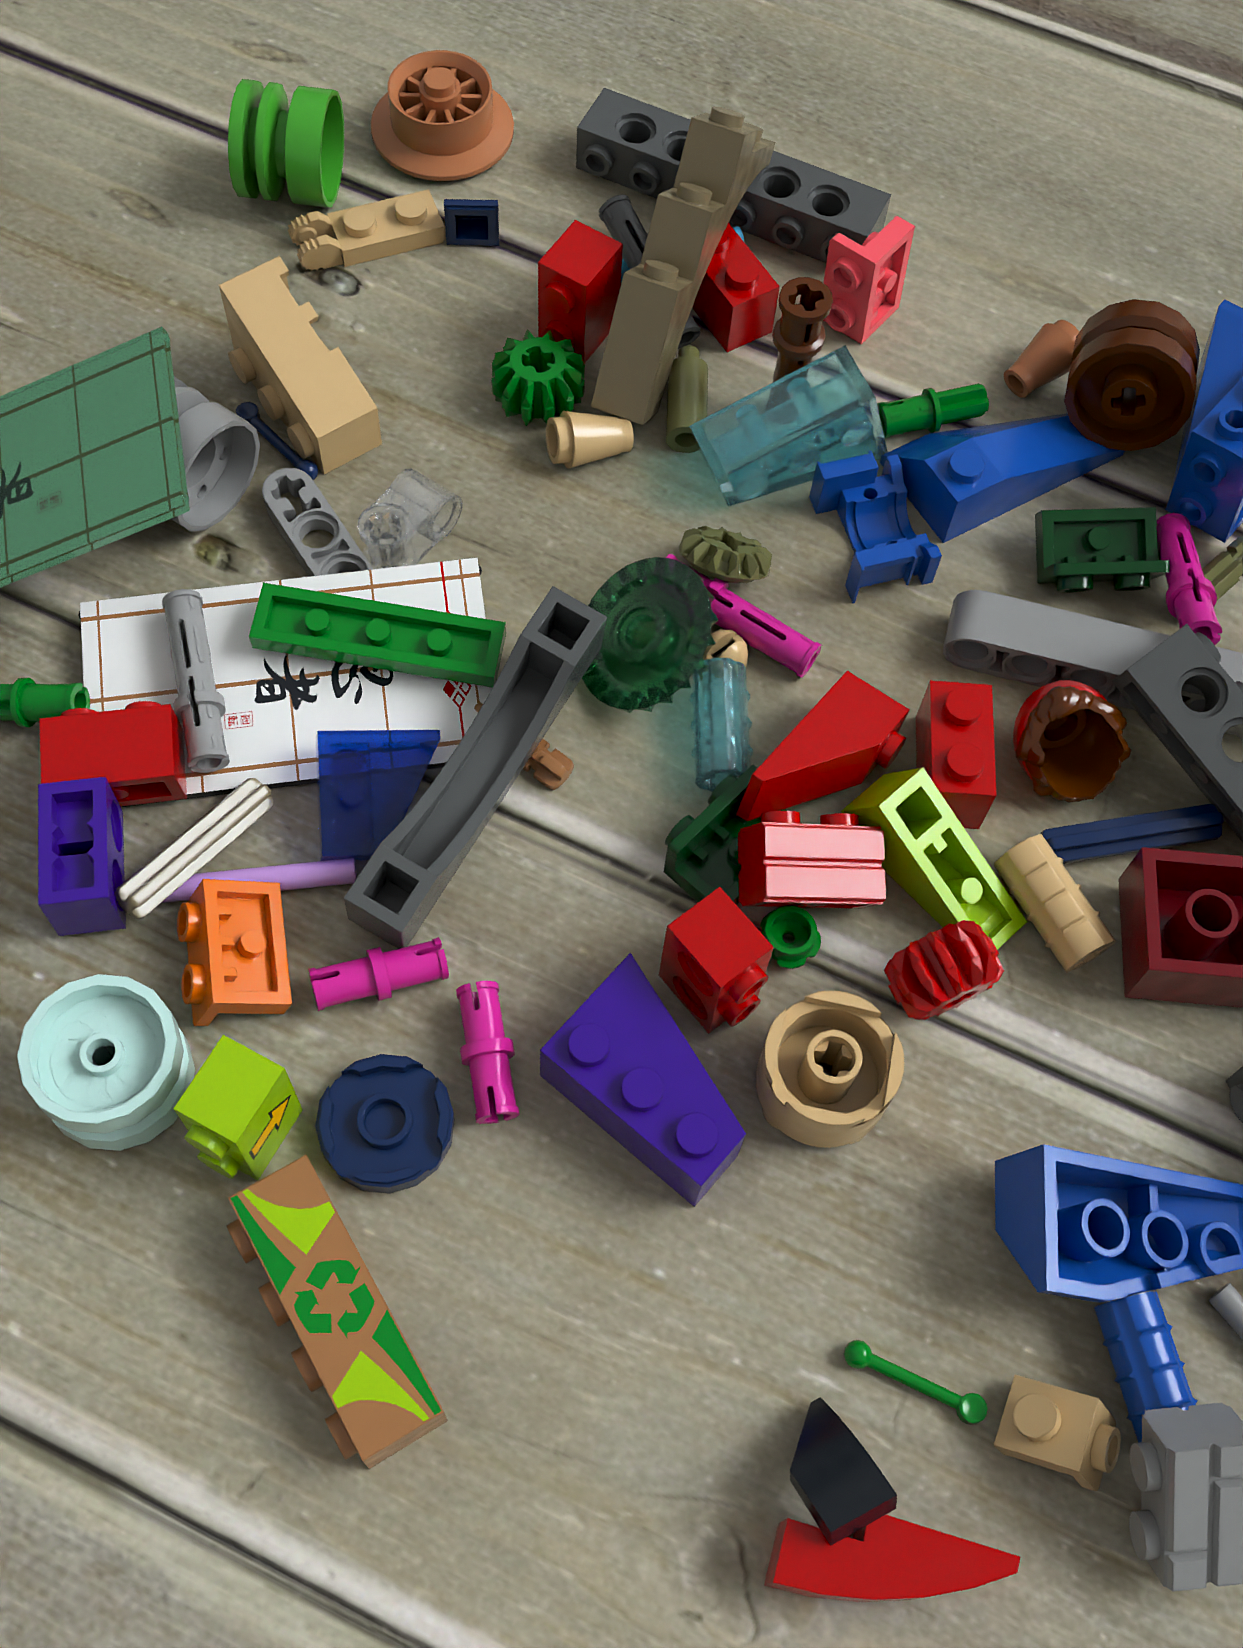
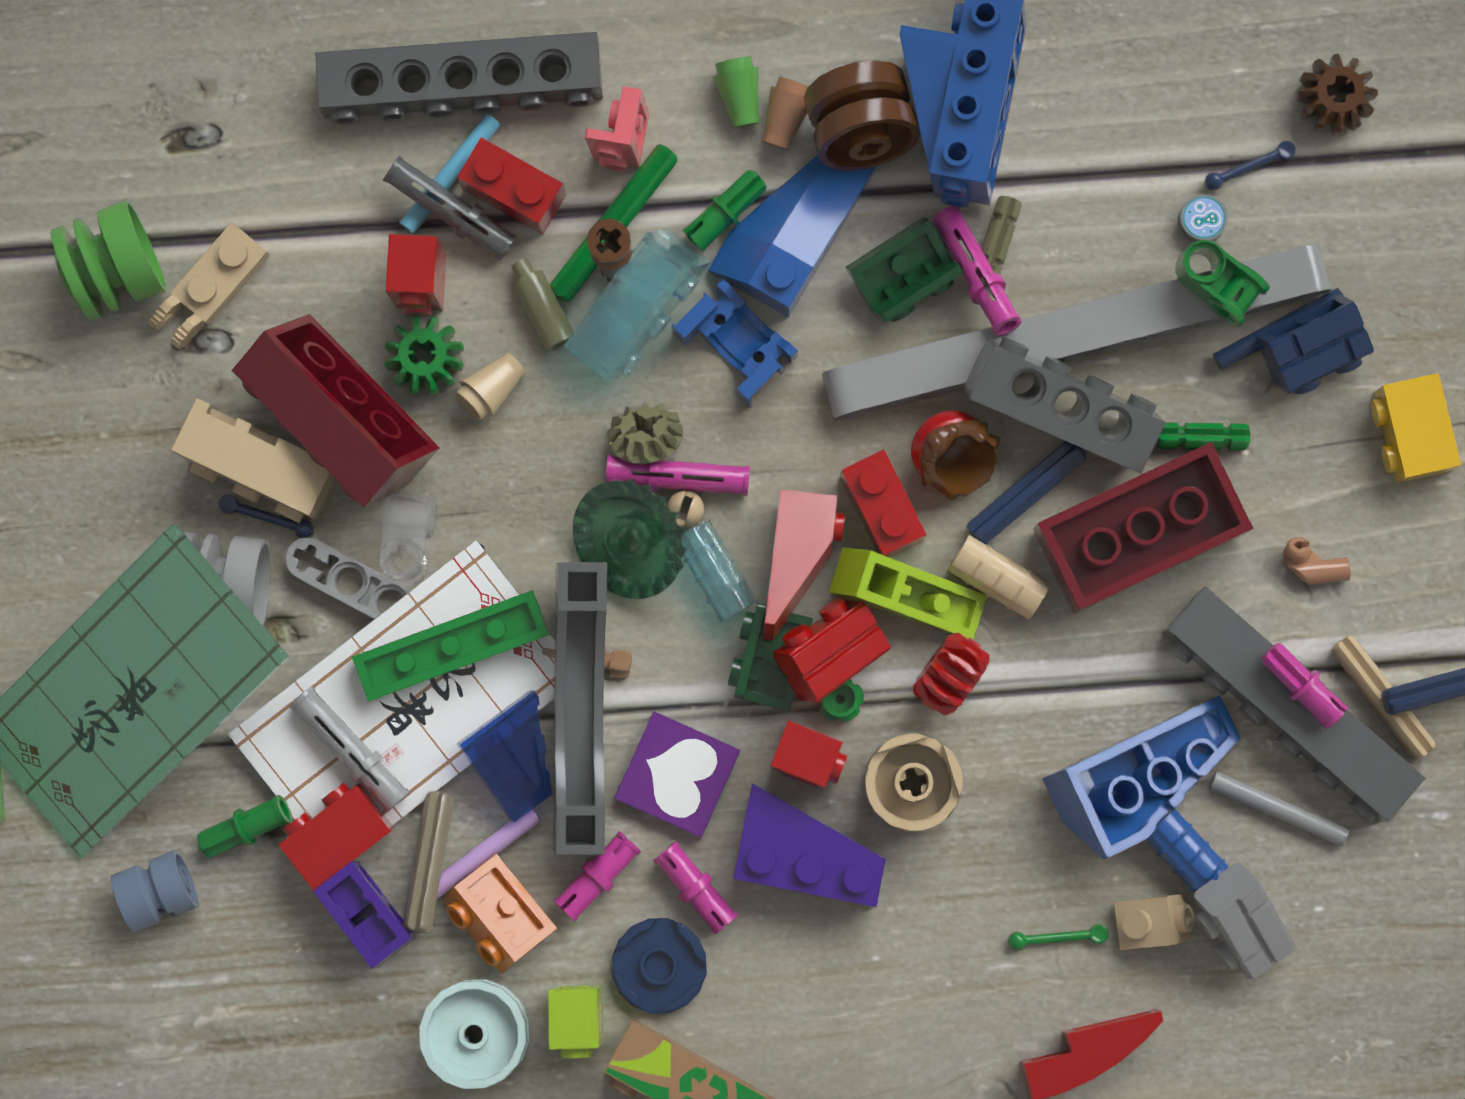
camera: 20 degrees left, 20 degrees up
nougat piece [371,50,514,181] -> none
dark blue slope [444,199,499,246] -> none
dark tan arch [590,106,776,425] -> none
black slope [790,1397,897,1546] -> none
none -> dark red brick [231,314,440,508]
none -> green axle [550,144,677,303]
none -> dark purple tile [614,711,741,838]
none -> bright green cone [713,56,760,128]

